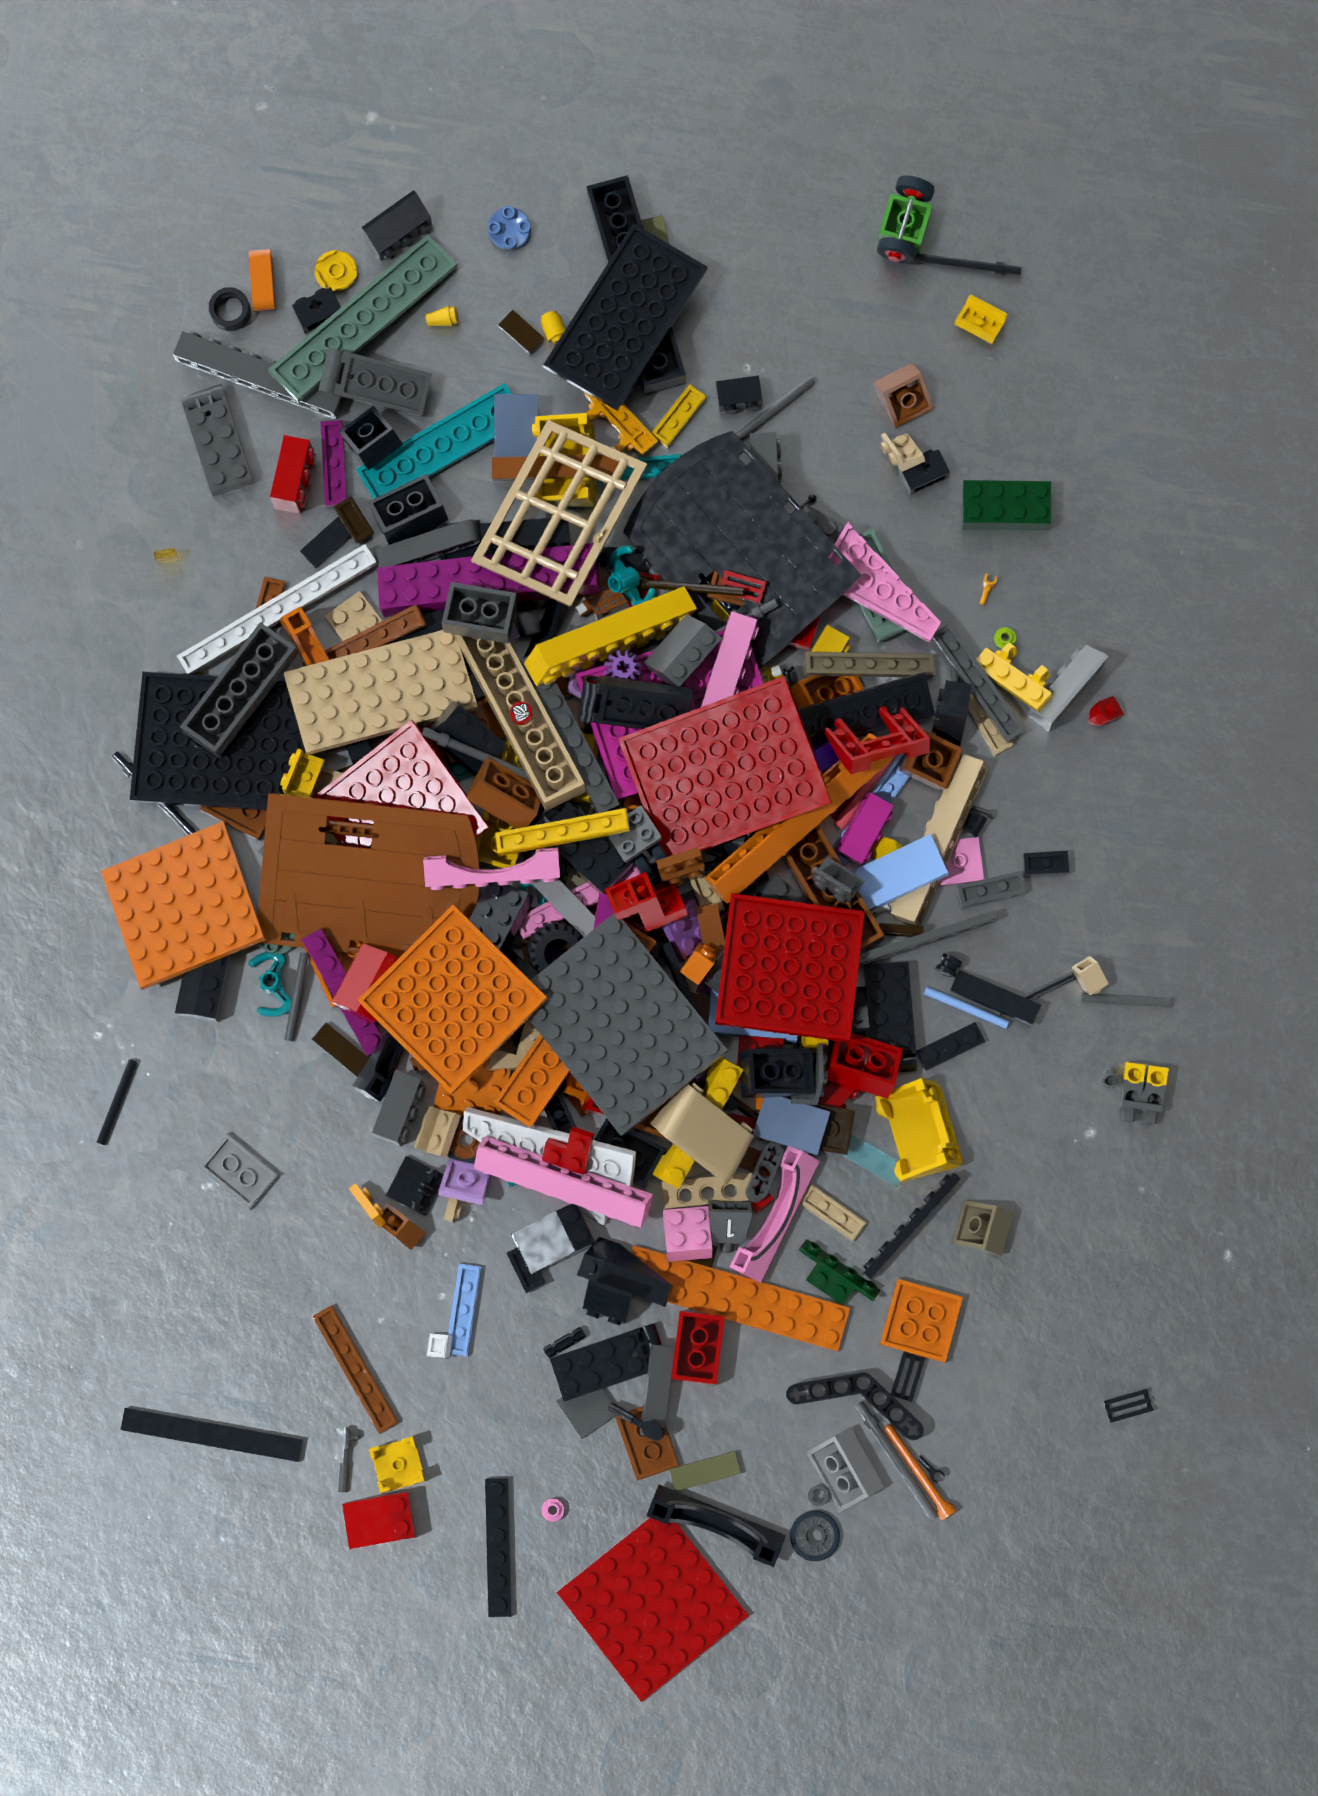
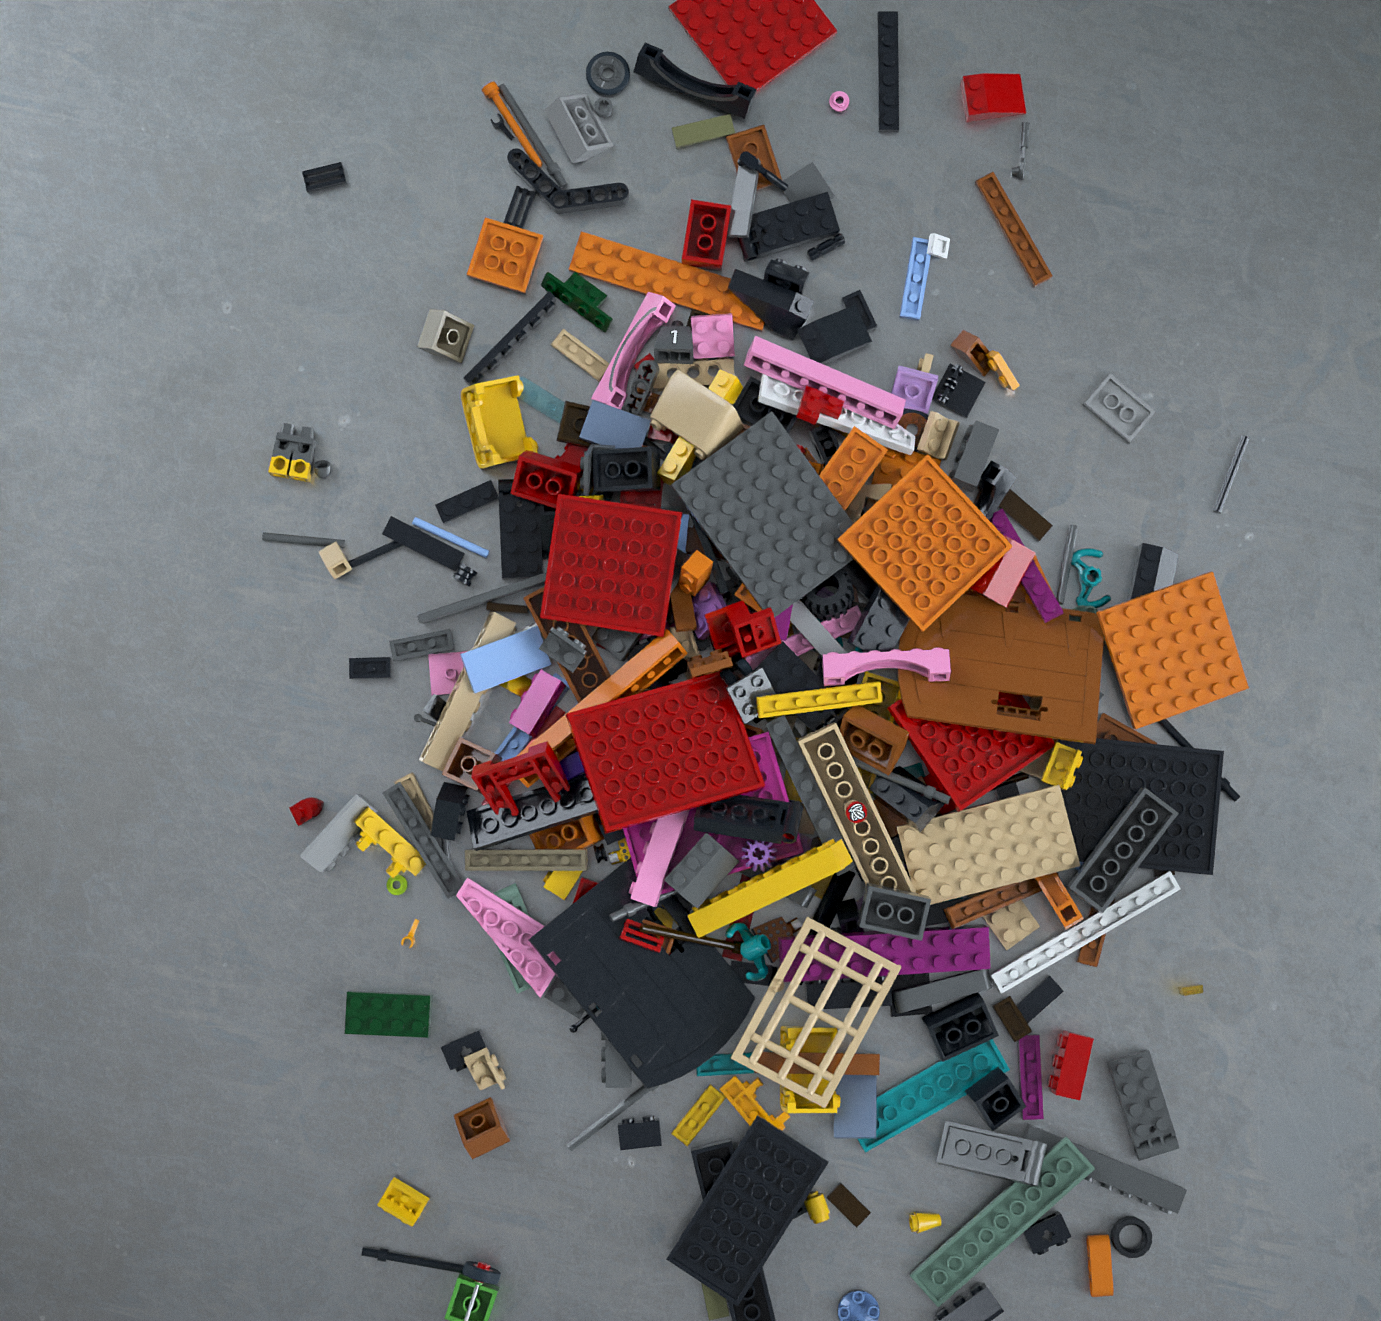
camera: 175 degrees right, 5 degrees up
black tile [120,1408,303,1462] -> none
yellow tile [314,250,358,293] -> none
yellow panel [369,1436,426,1493] -> none

